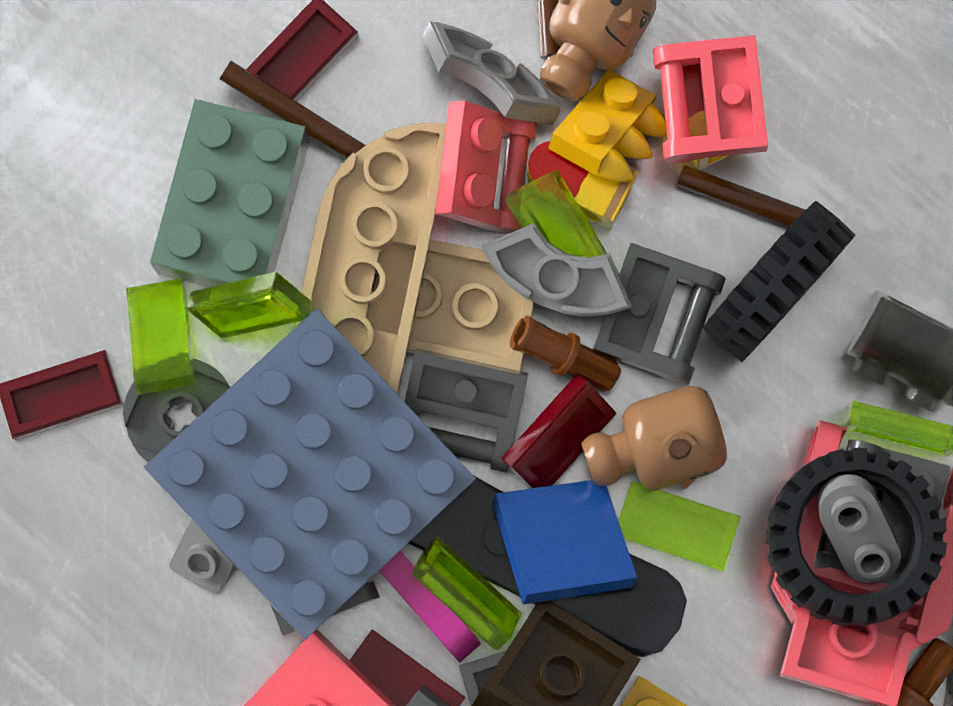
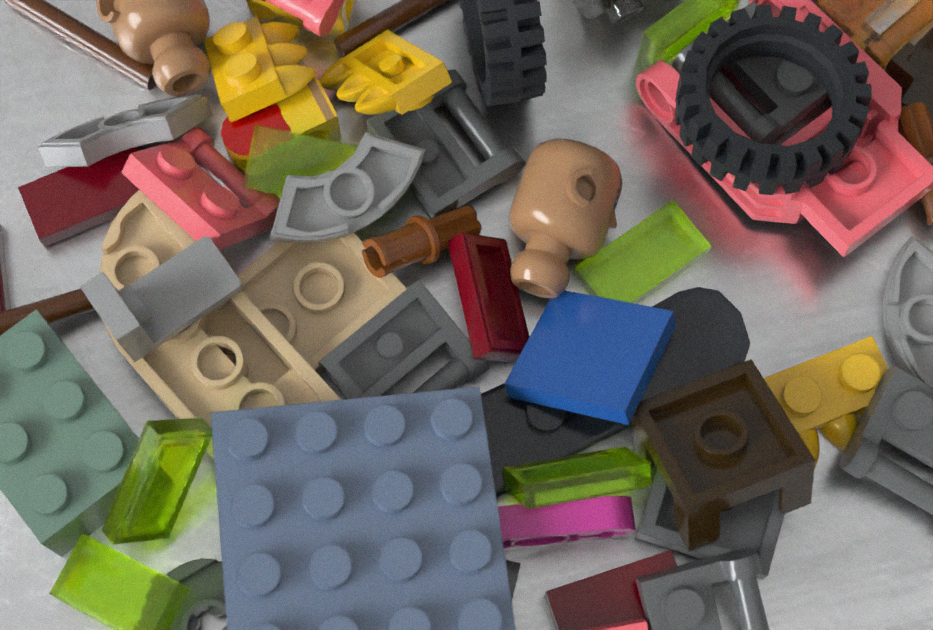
camera: 55 degrees left, 10 degrees down
light grey plate [817,474,901,583] -> none
none -> dark red tile [18,147,140,247]
none -> light grey bracket [80,236,243,362]
none -> yellow plate [319,30,452,115]

